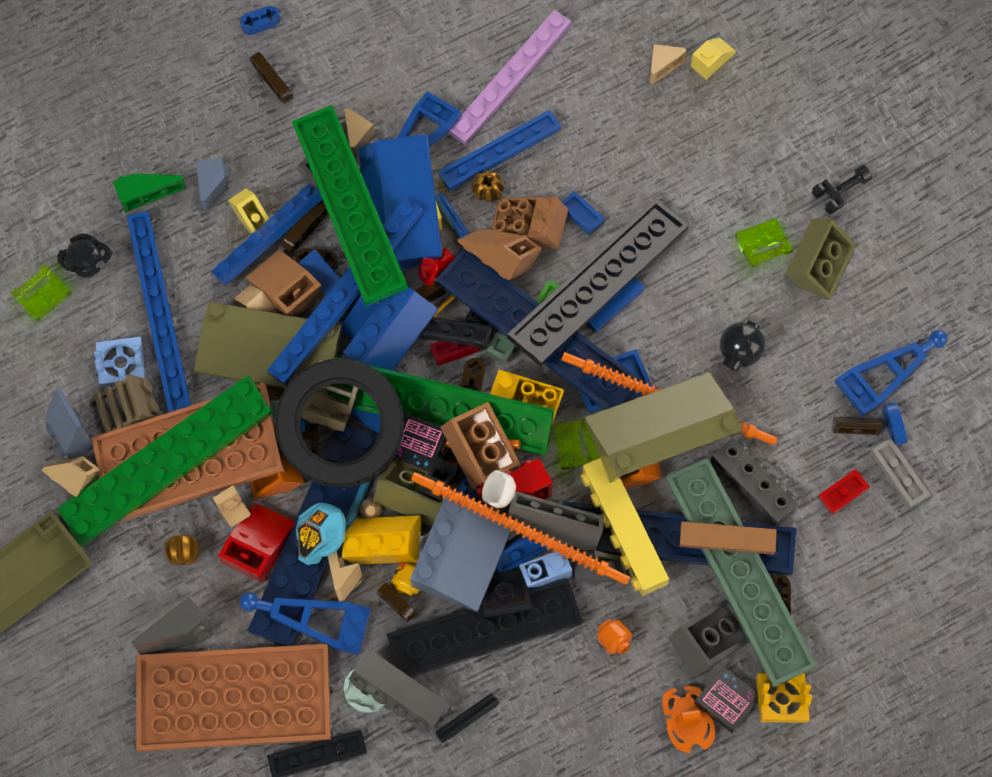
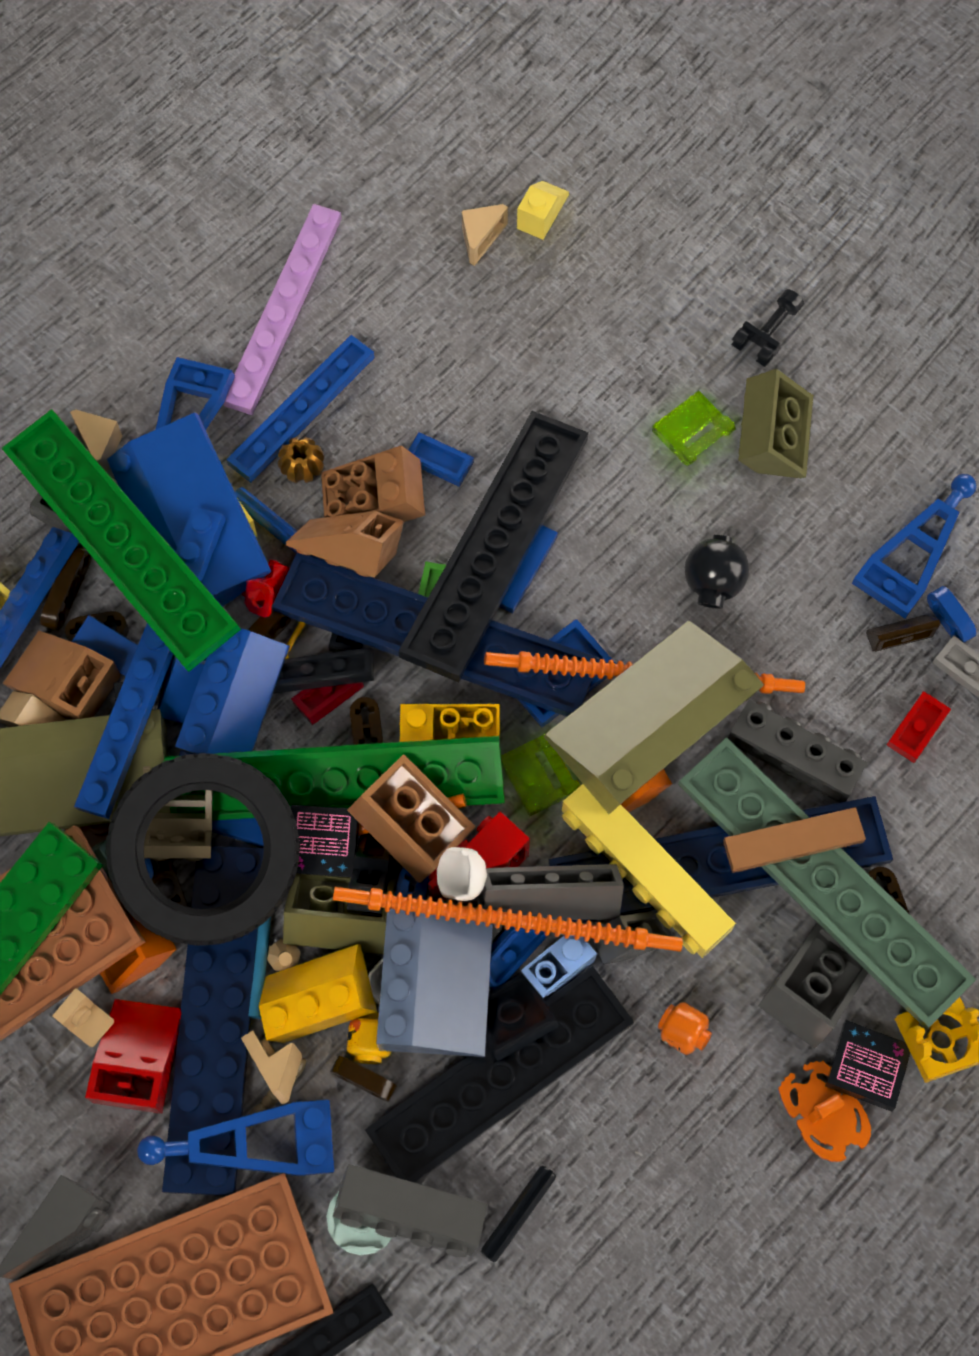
camera: 20 degrees left, 0 degrees up
pearl gold piece [164,535,200,566] -> none
medium azure helmet [296,502,346,565] -> none
sand green plate [486,332,516,364] -> none

